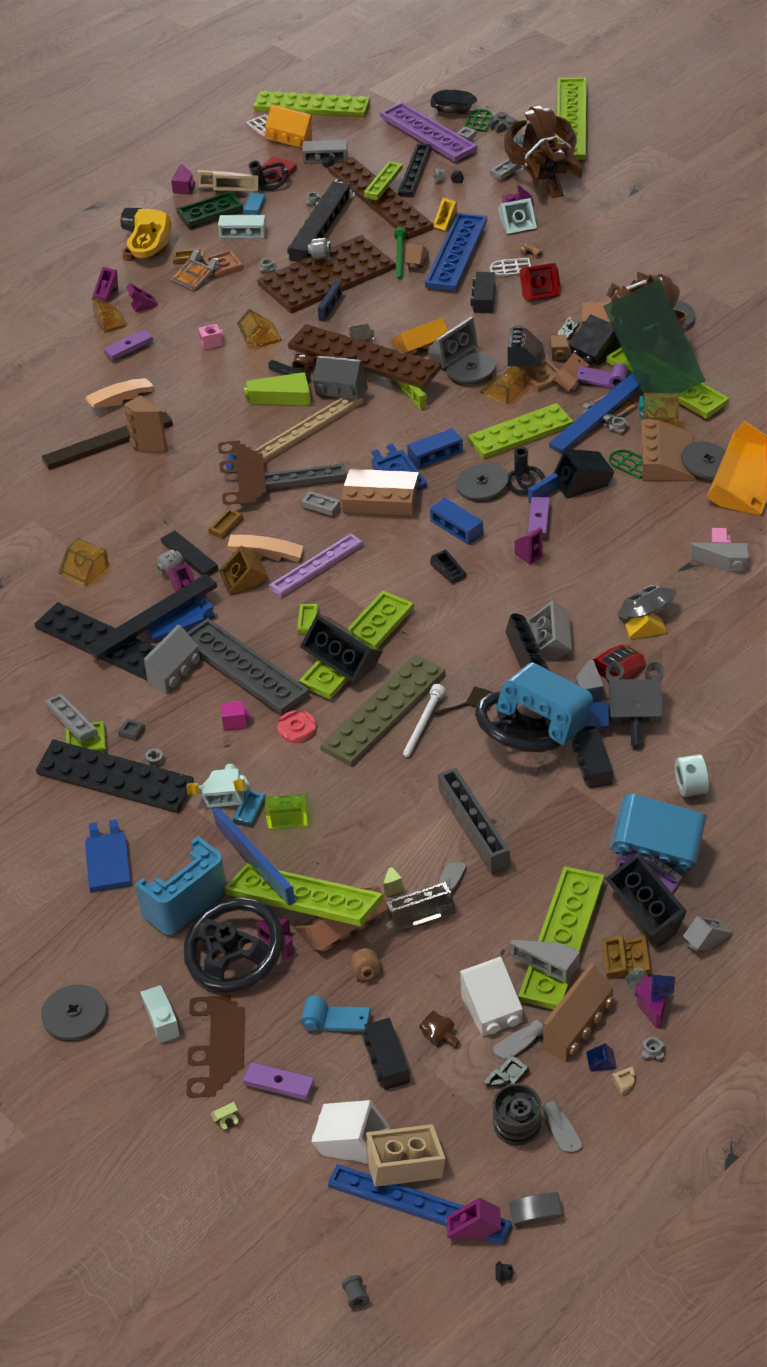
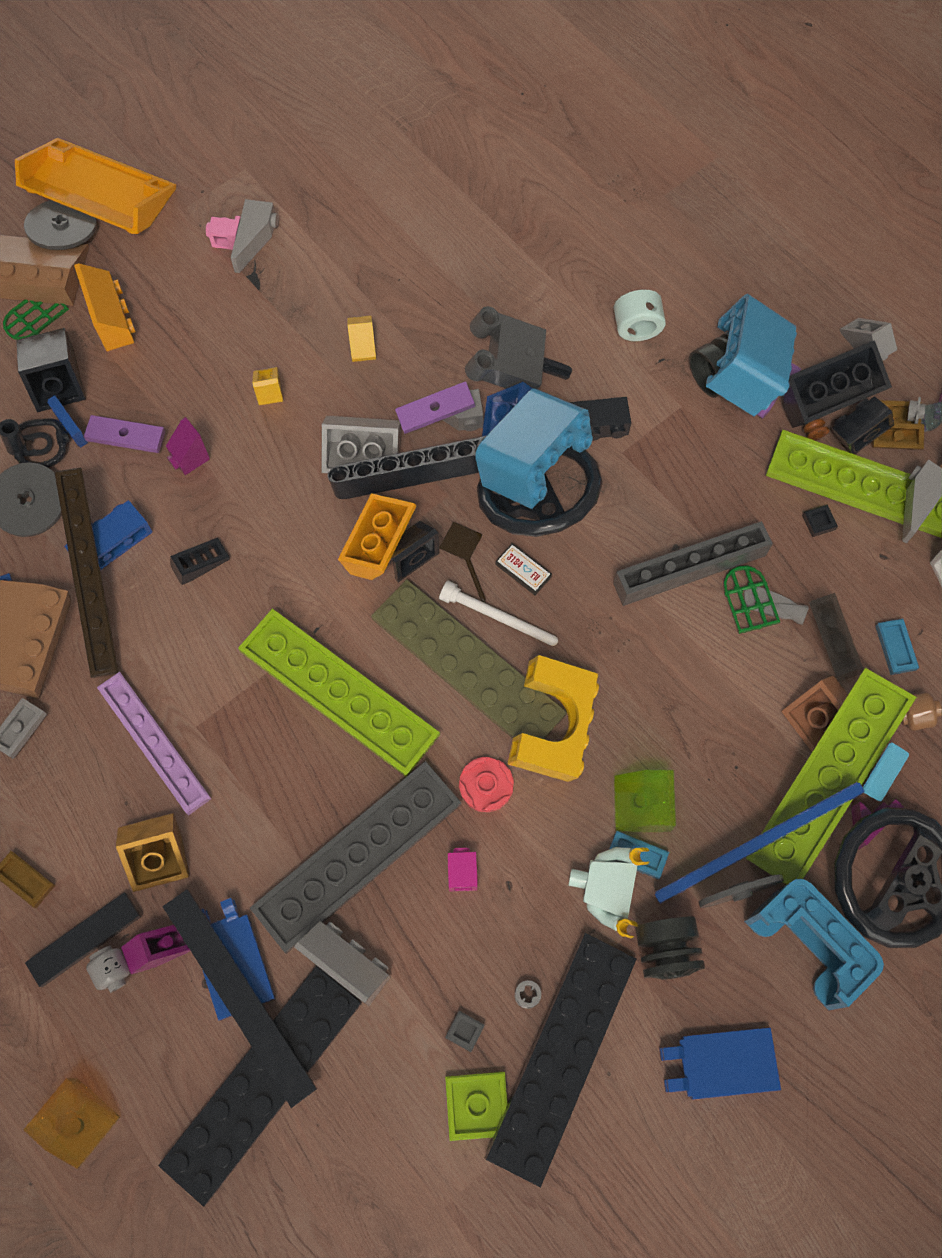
camera: 90 degrees left, 25 degrees up
light grey tile [45,694,98,742] -> none
light nougat slope [227,535,303,562] -> none
lime tile [297,604,319,634] -> none
black slope [300,614,383,683] -> none
yellowish green slope [383,867,403,897] -> none
red slope [591,644,646,680] -> none
dark grey piece [617,585,676,620] -> none
none -> dark brown tile [54,467,119,679]
none -> light orange slope [74,263,136,351]
none -> yellow slope [252,367,283,405]
none -> light orange slope [338,493,416,580]
none -> black slope [392,521,439,583]
none -> medium lavender tile [395,381,476,434]
none -> tile [495,543,552,596]
none -> yellow arch [508,655,599,782]
none -> pearl dark grey wheel [635,917,705,980]
none -> dark grey piece [698,874,784,908]
none -> green window [724,566,780,634]
none -> black tile [802,504,838,537]
none -> dark orange bush [803,419,829,441]
none -> black slope [832,396,894,454]
none -> medium azure slope [863,743,909,801]
none -> dark azure tile [875,619,919,675]
none -> light grey plate [908,397,926,424]

